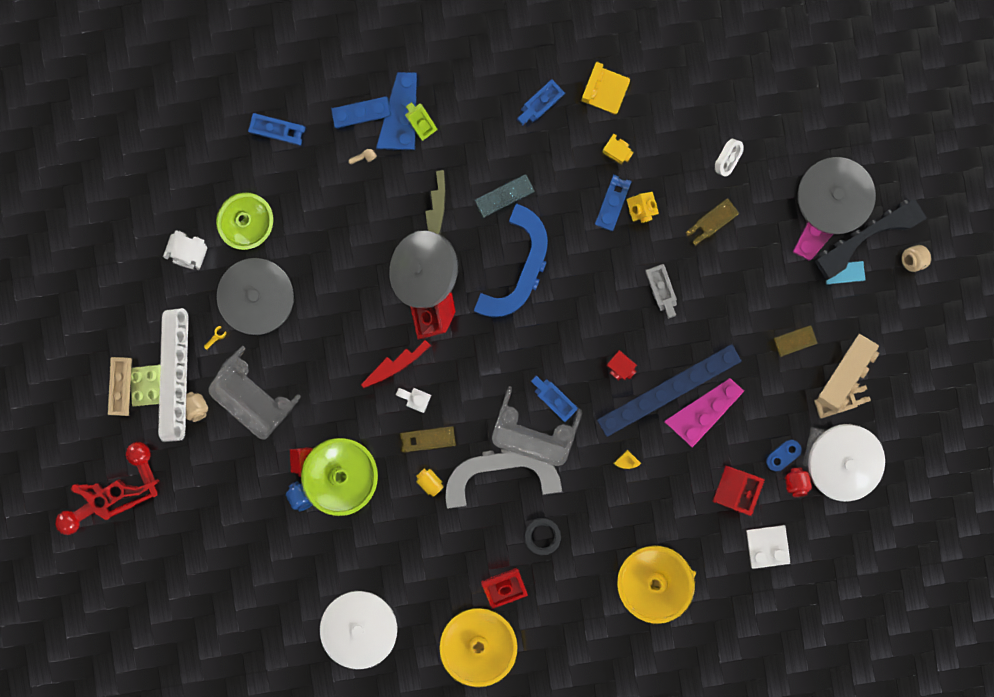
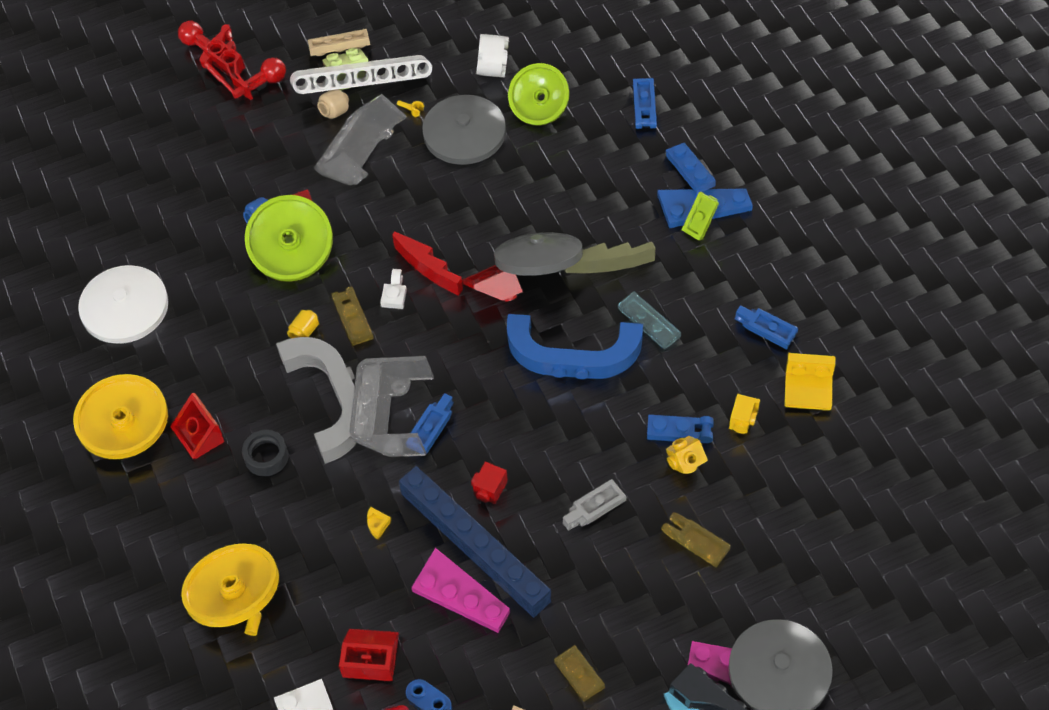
camera: 80 degrees right, 30 degrees down
tan hand [349,149,376,164] -> none
white plate [715,139,743,176] -> none

